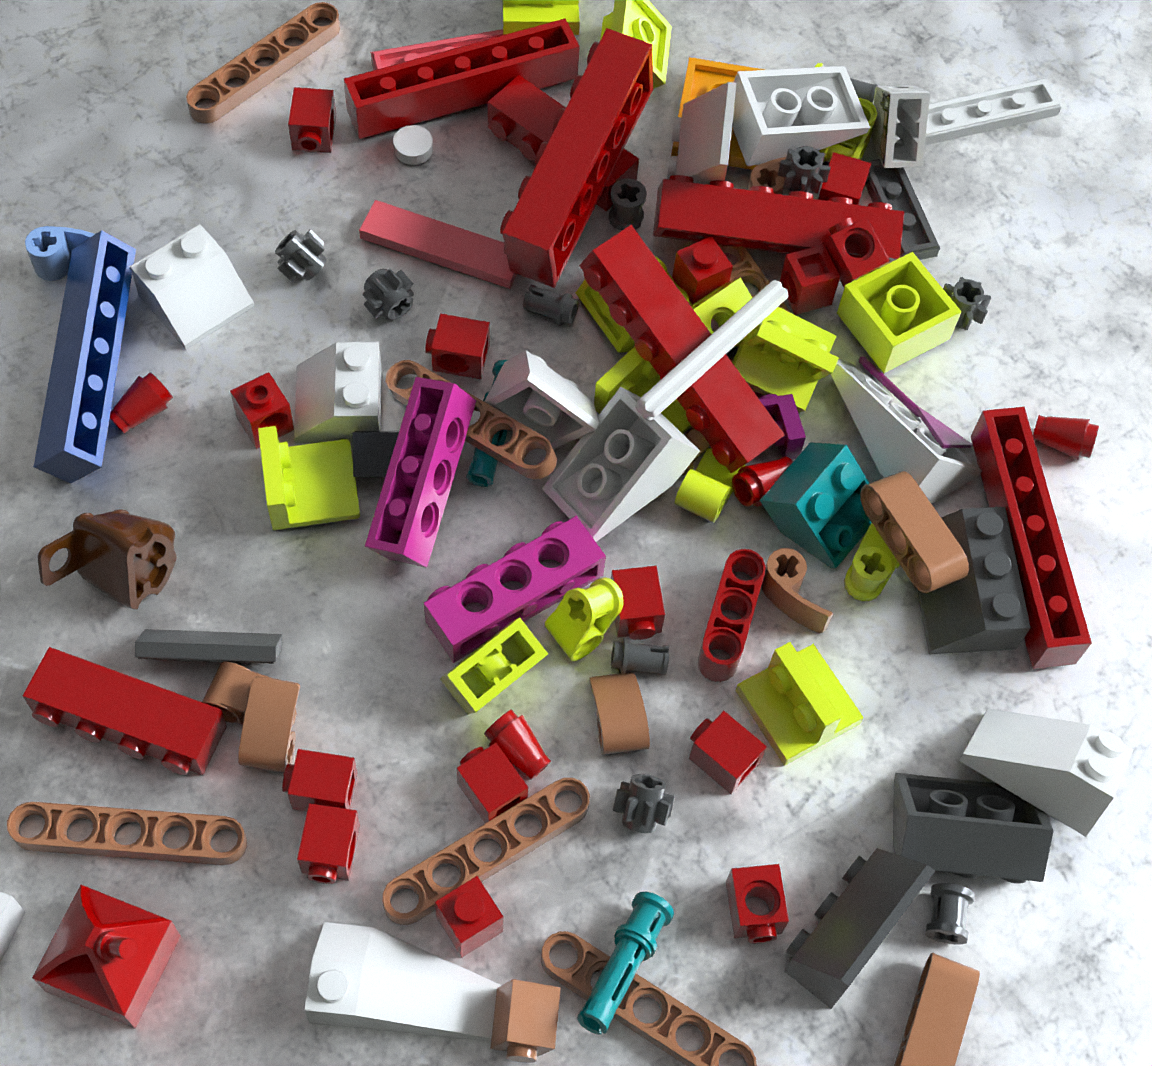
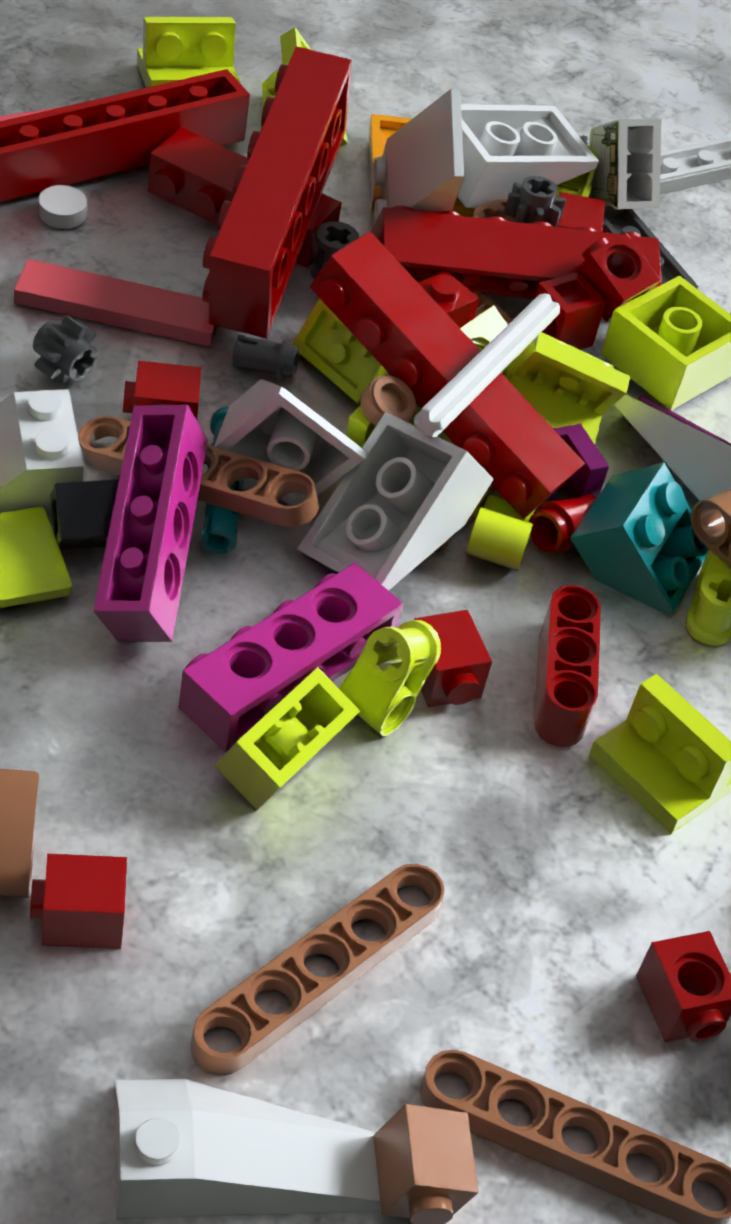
camera: 15 degrees left, 15 degrees down
red brick [297,803,360,884] -> none
red brick [435,876,504,958] -> none
red brick [456,743,529,823] -> none
red cone [484,709,552,780] -> none
teal pin [577,891,674,1035] -> none
nougat panel [589,672,650,755] -> none
dark grey pin [611,638,669,675] -> none
dark grey gear [613,774,675,833] -> none
red brick [689,710,767,795] -> none
nougat panel [761,548,833,634] -> none
none -> nougat tile [360,375,416,427]

